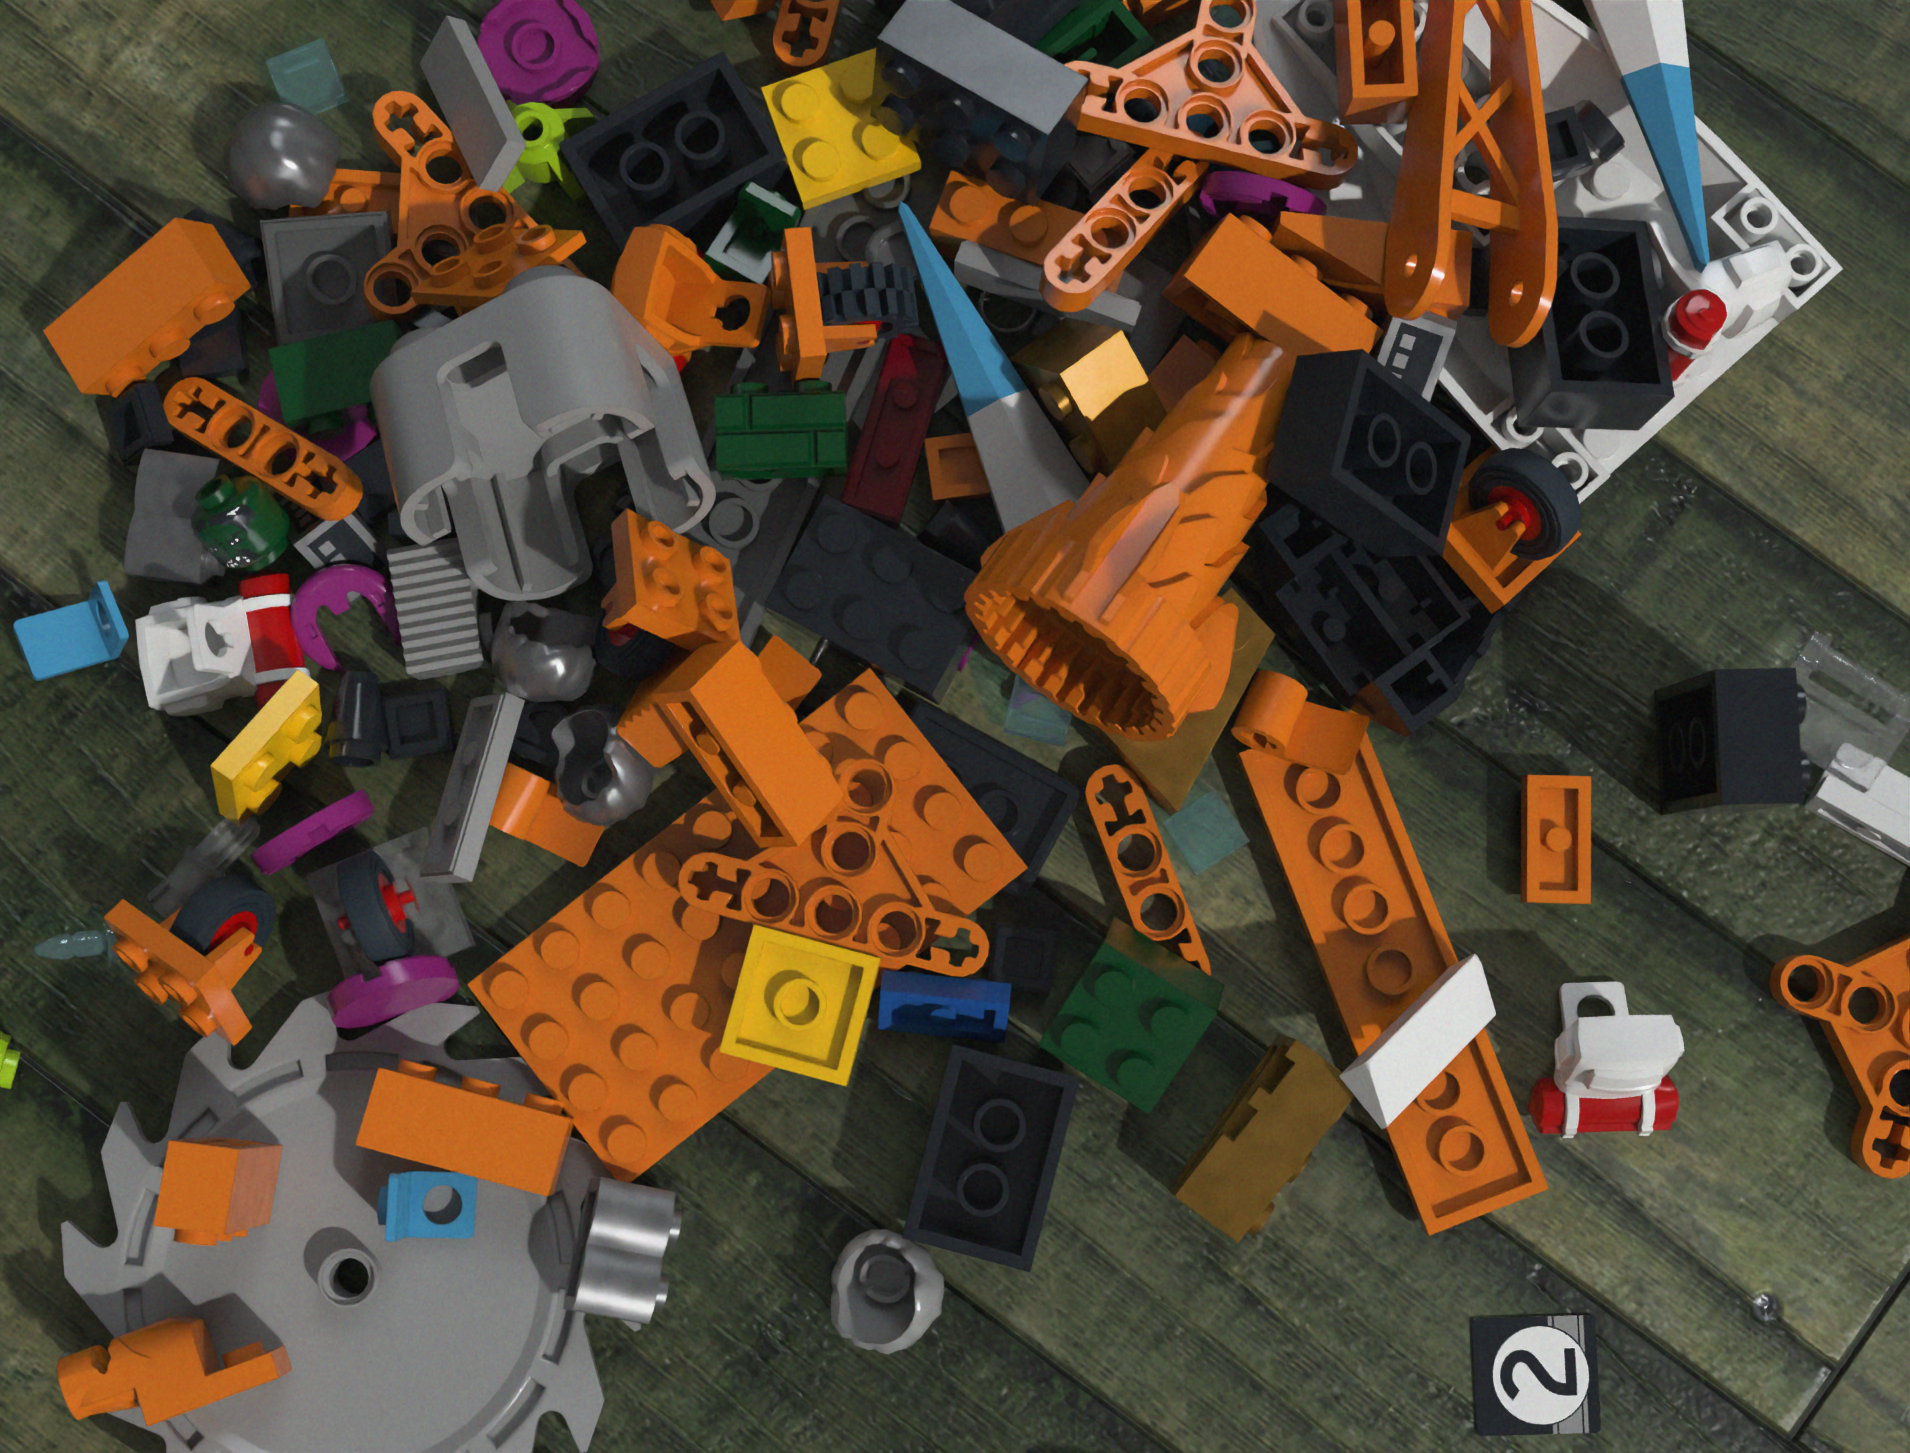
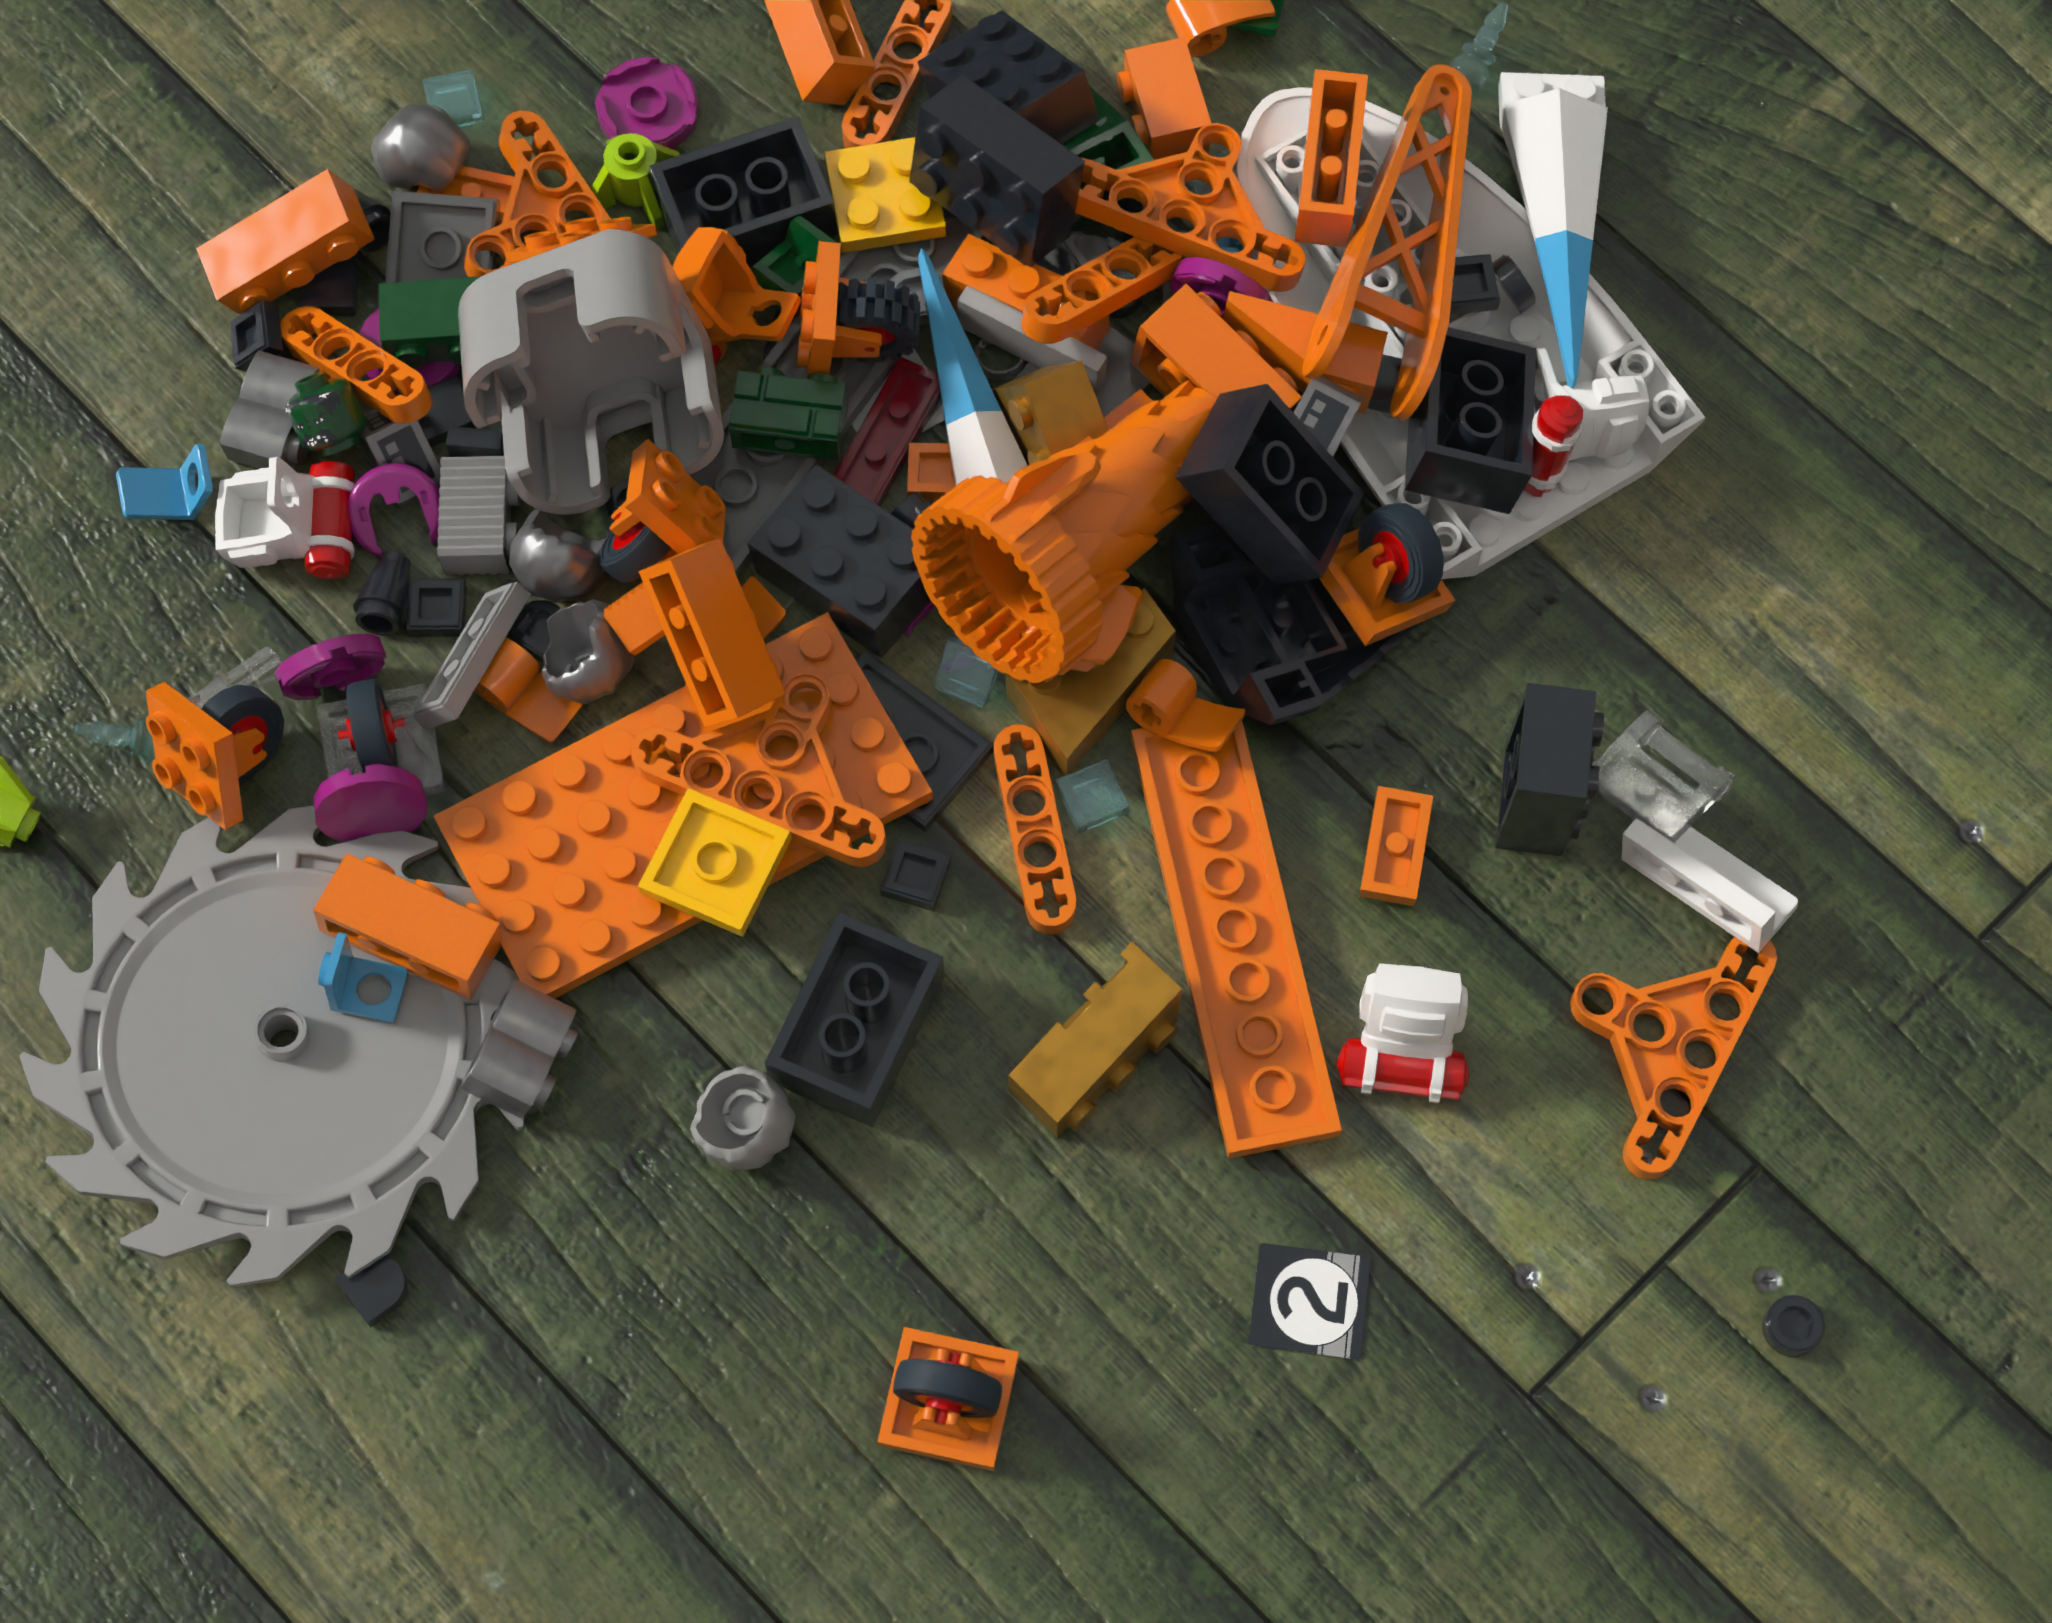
camera: 10 degrees right, 15 degrees down
orange plate [56,1316,292,1427] -> none
orange brick [153,1137,283,1246] -> none
yellow plate [210,669,324,827] -> none
light grey tile [420,15,527,192] -> none
blue plate [878,970,1011,1043] -> none
dark green brick [1038,917,1225,1114] -> none
white slope [1339,954,1496,1129] -> none

